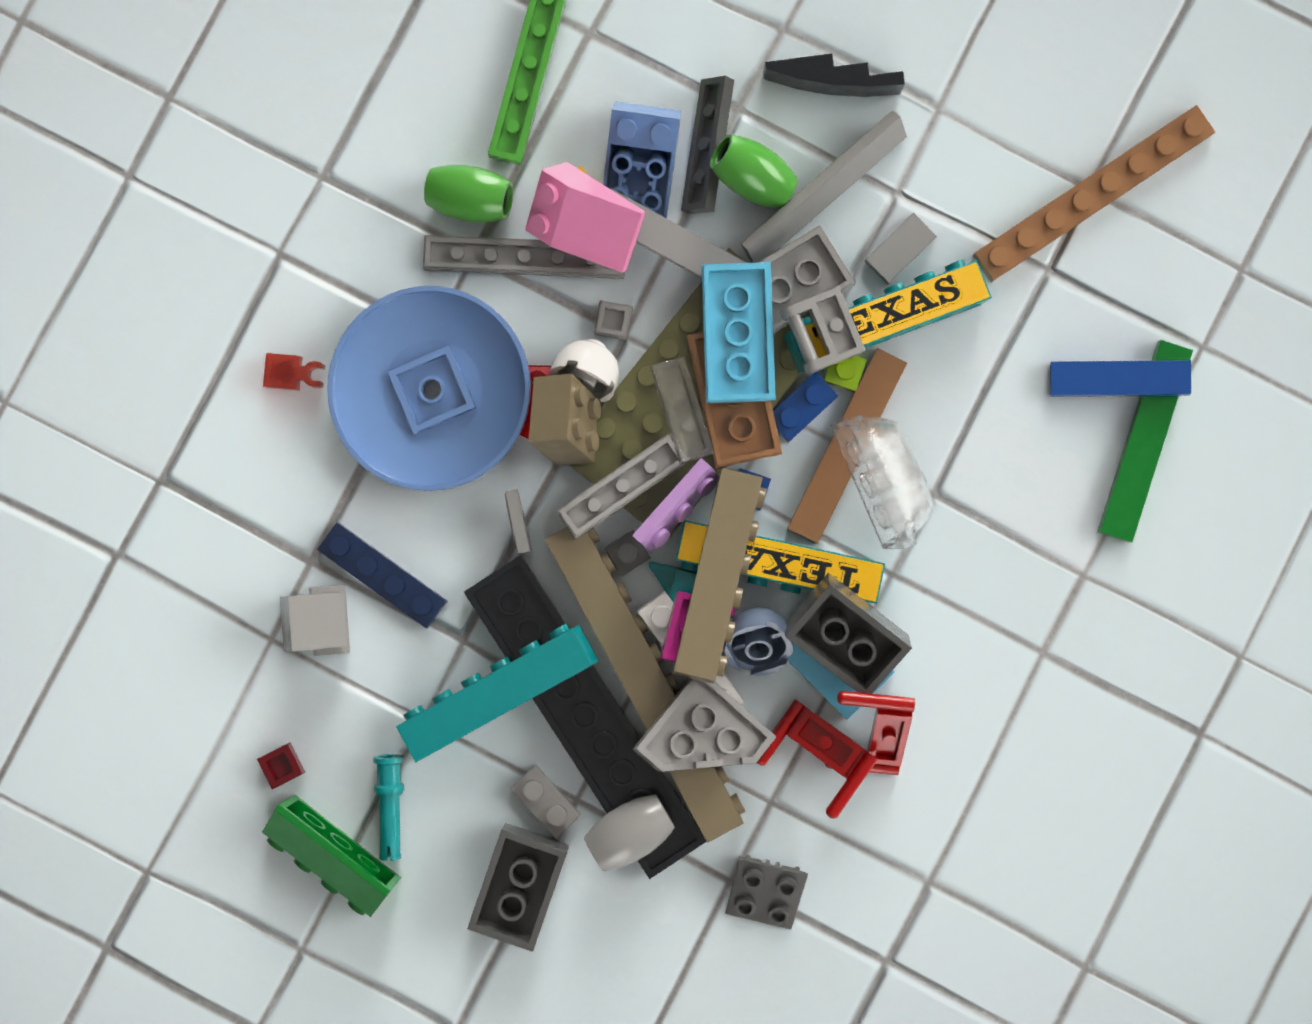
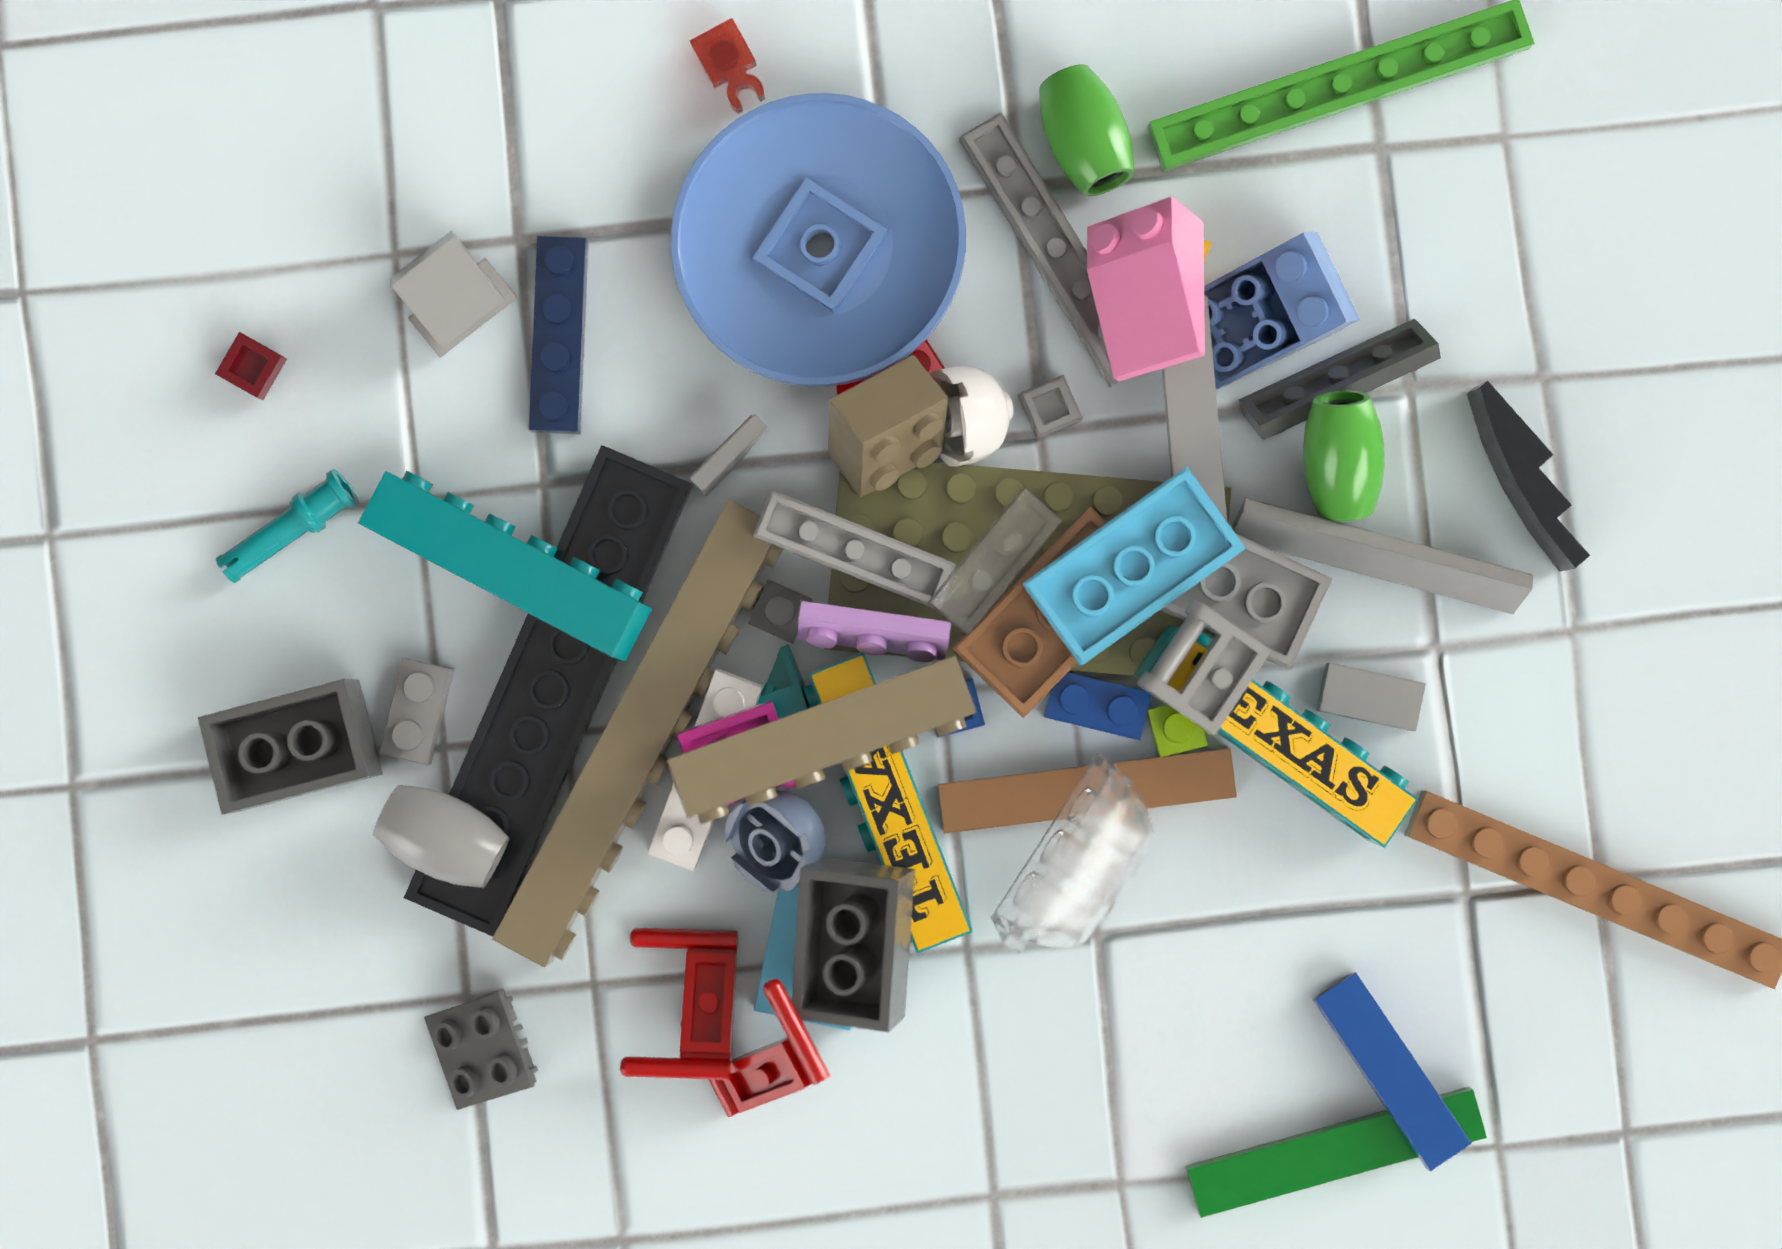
camera: 55 degrees right, 0 degrees up
green slope [262,795,402,917] -> none
light grey plate [633,678,776,772] -> none

